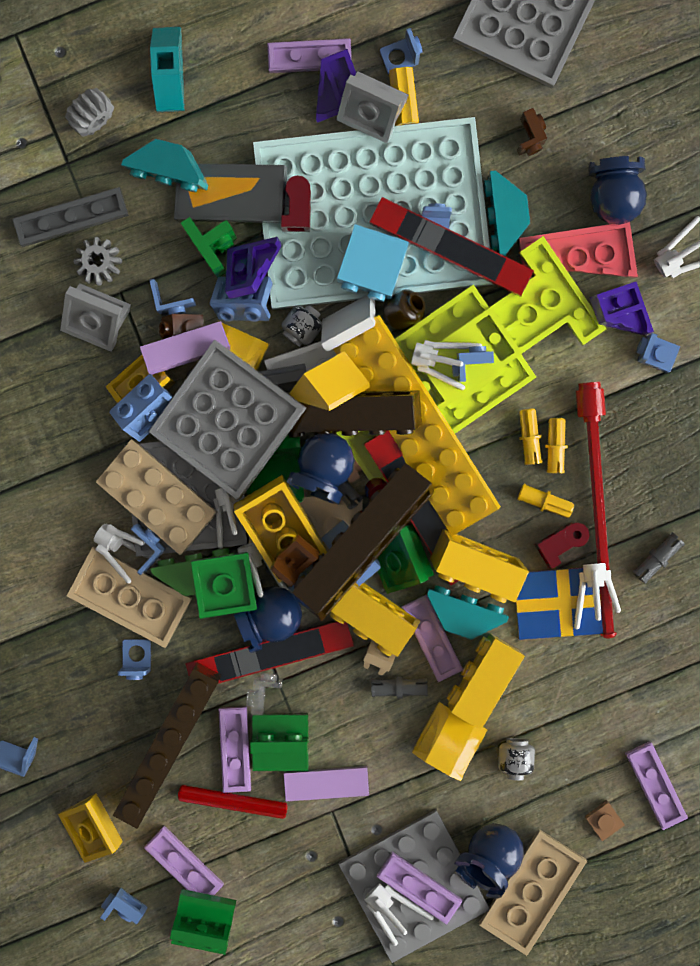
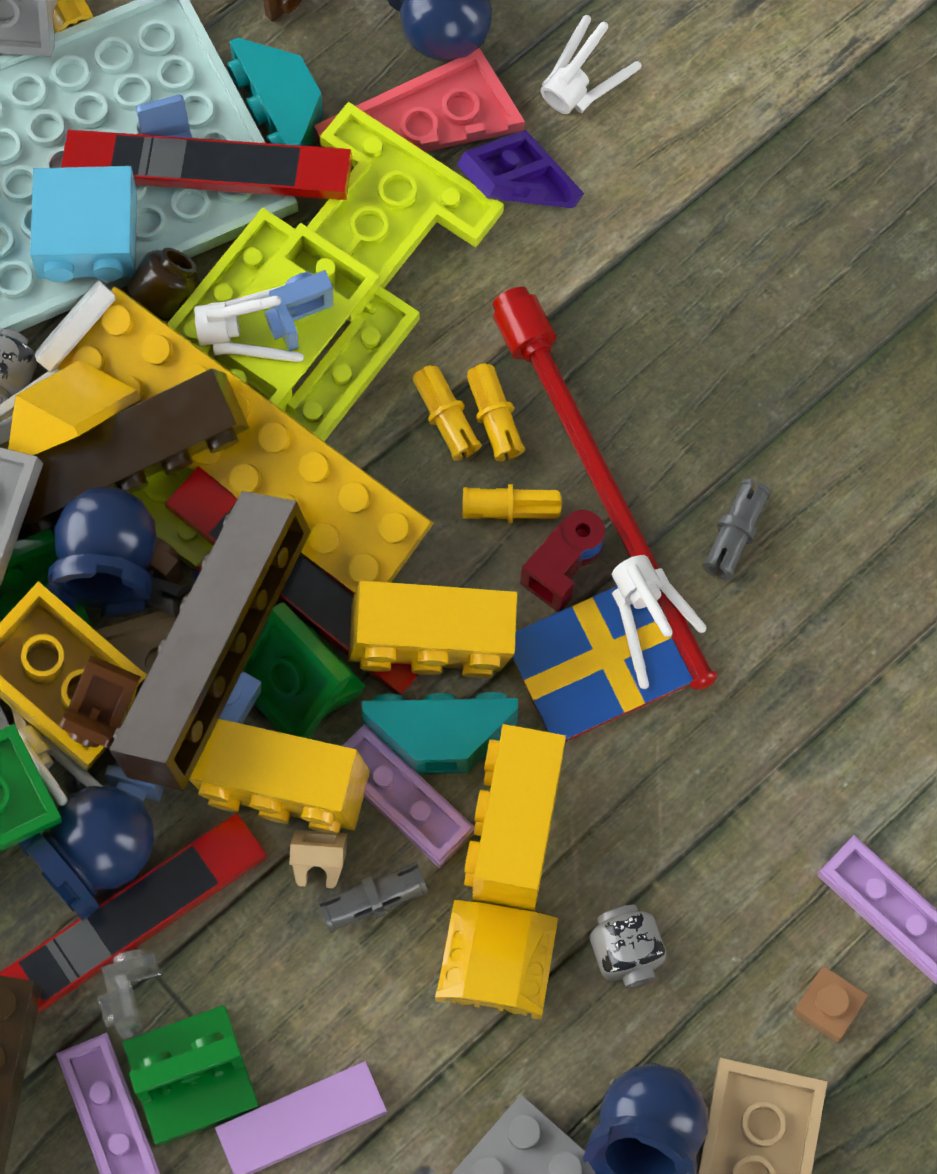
camera: 20 degrees left, 20 degrees down
medium blue bracket [636,333,680,373] -> none

